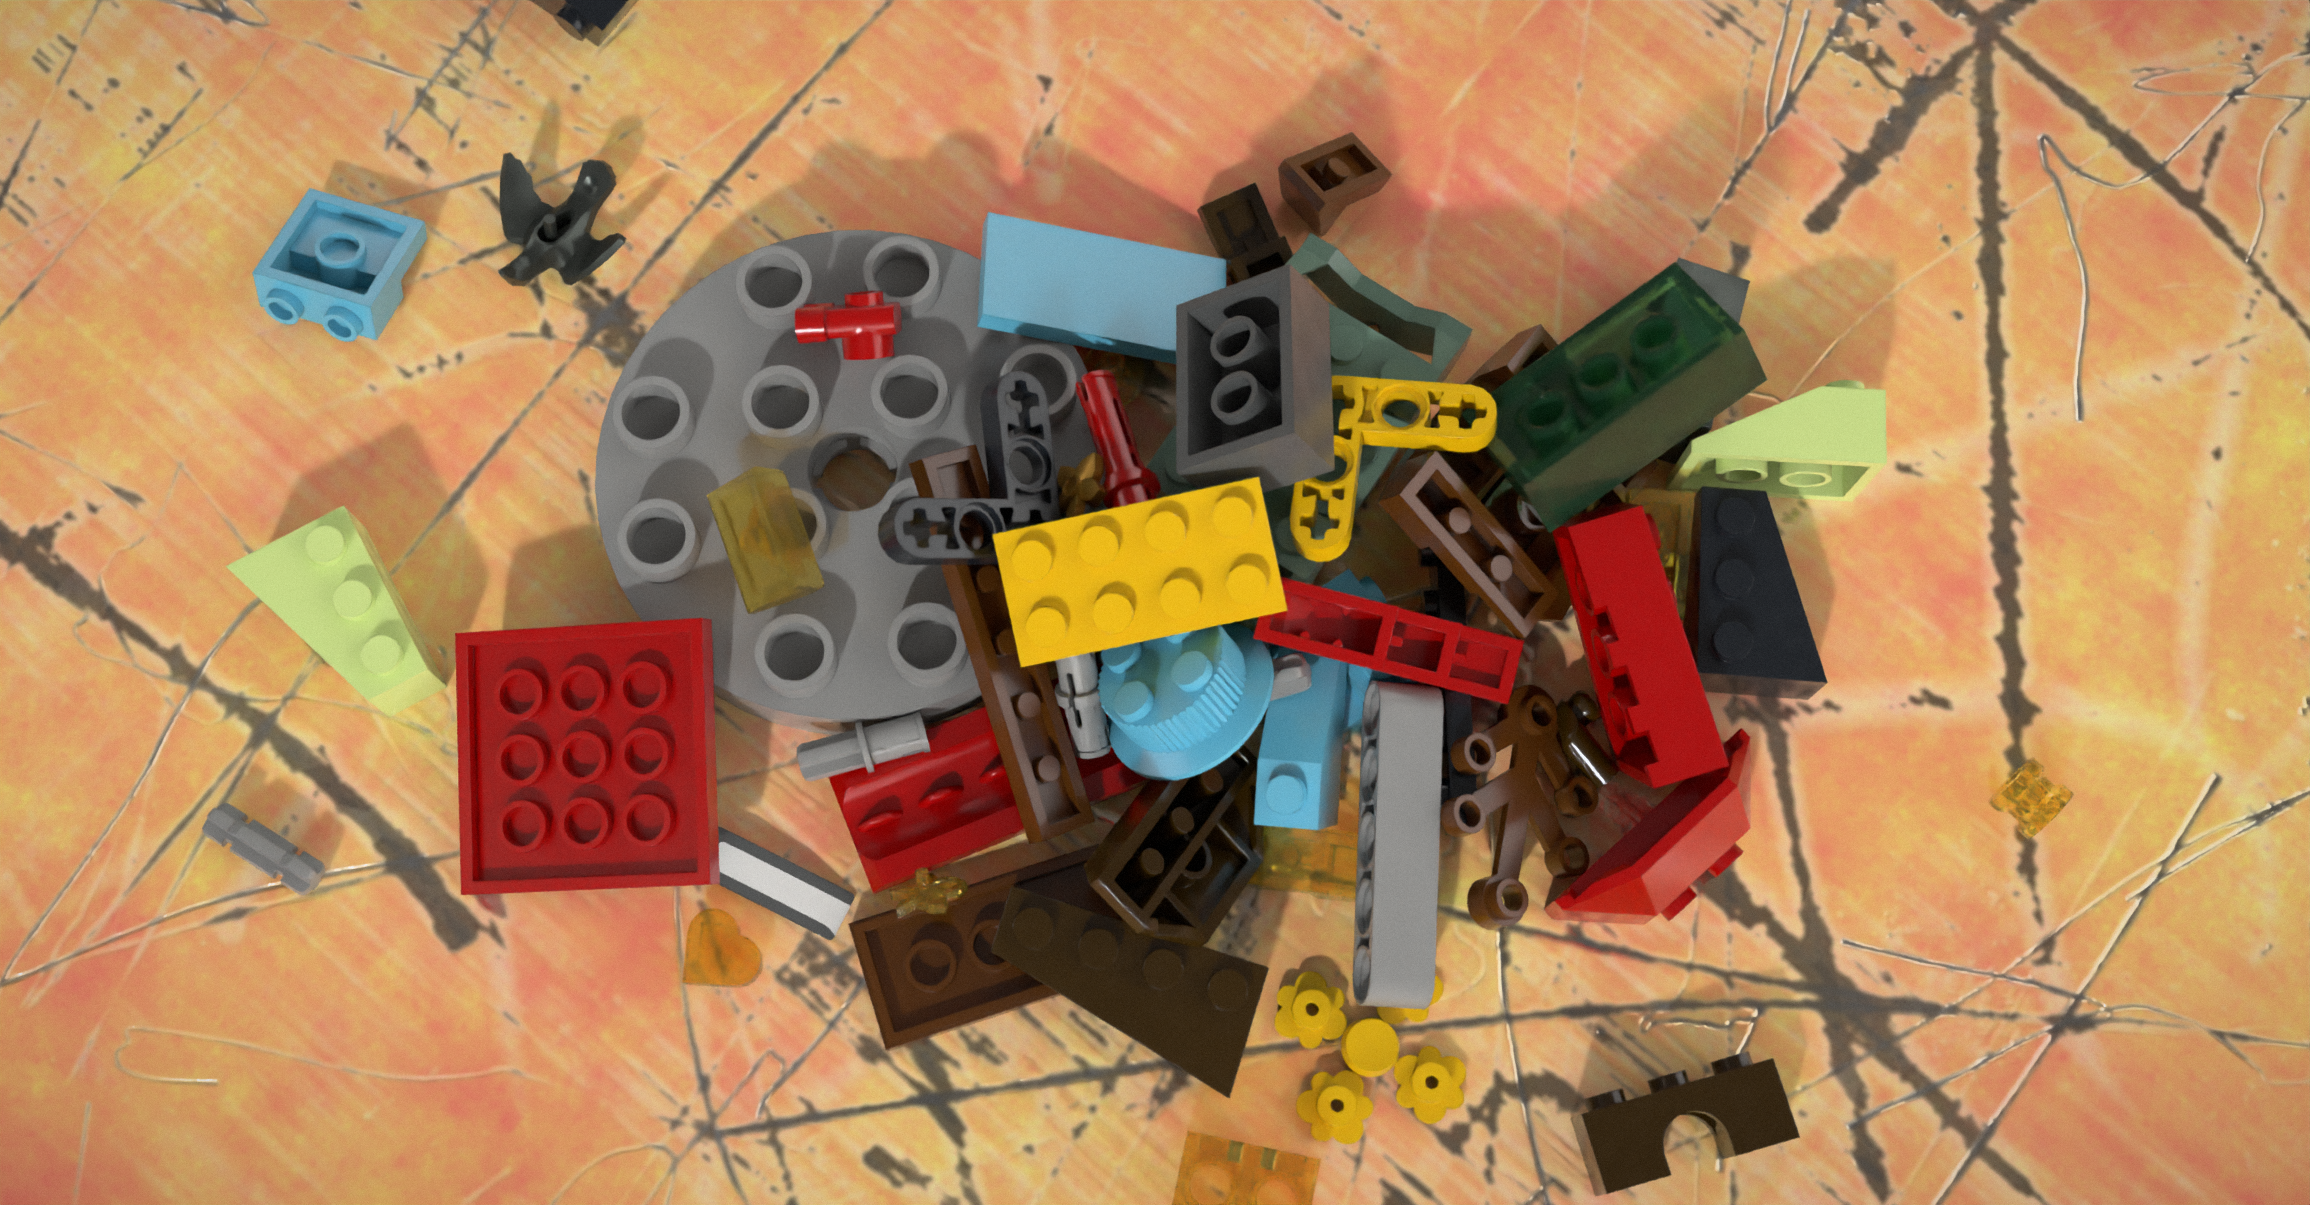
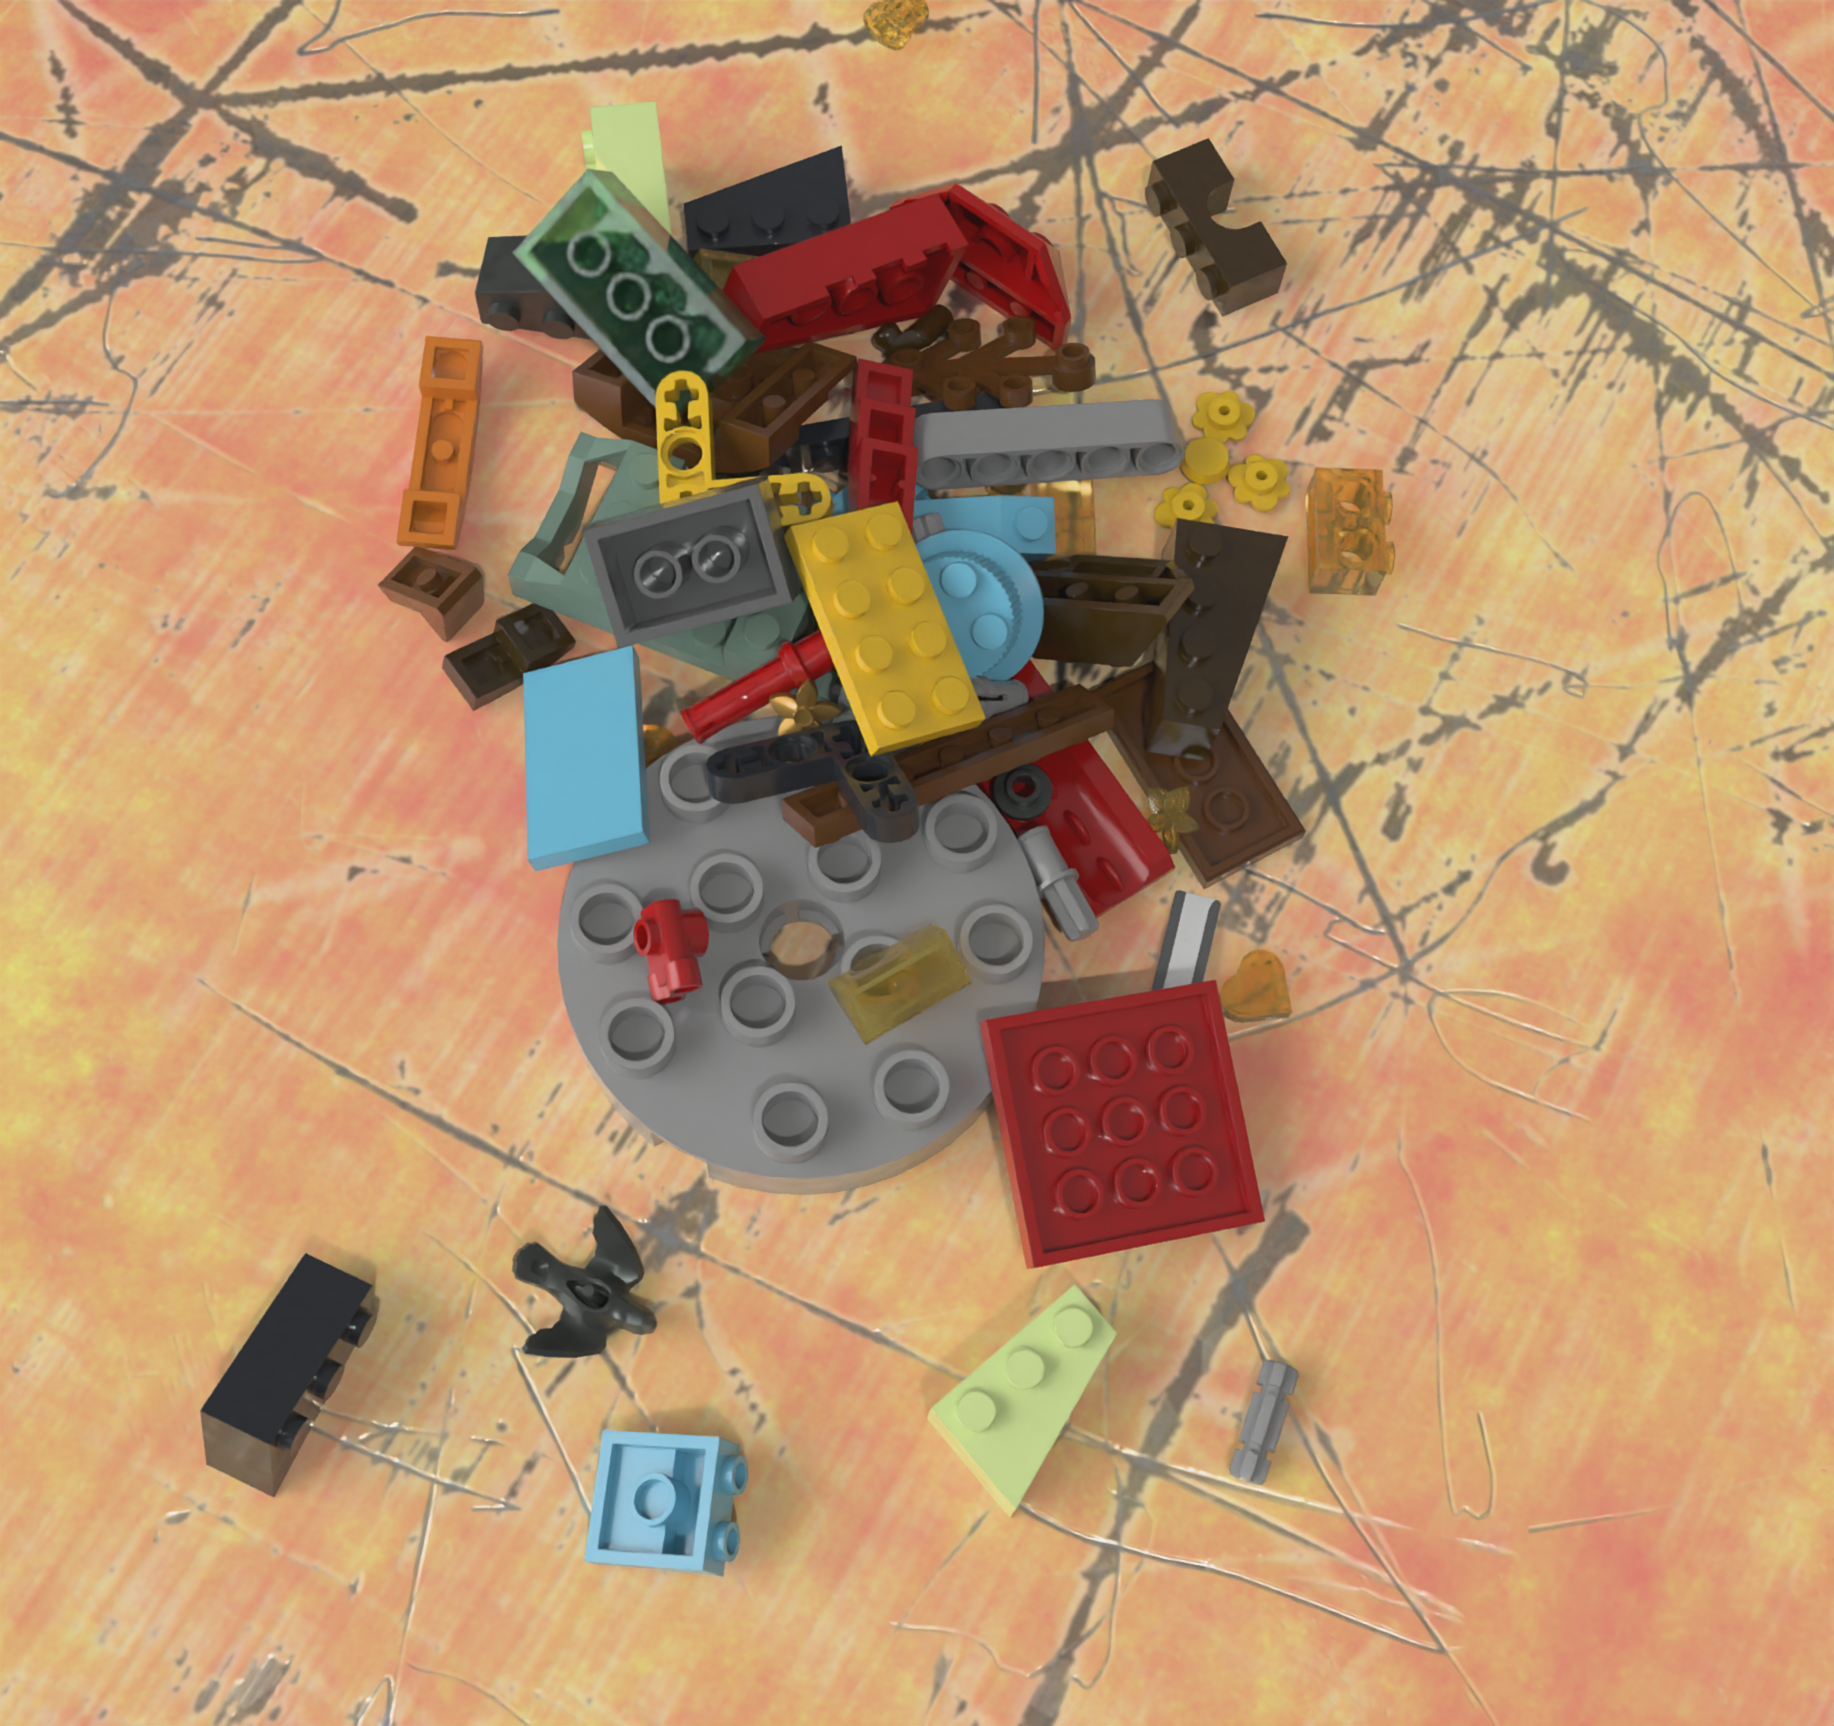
camera: 105 degrees left, 5 degrees down
none -> orange slope [396,336,483,550]
none -> pearl dark grey plate [993,763,1052,821]

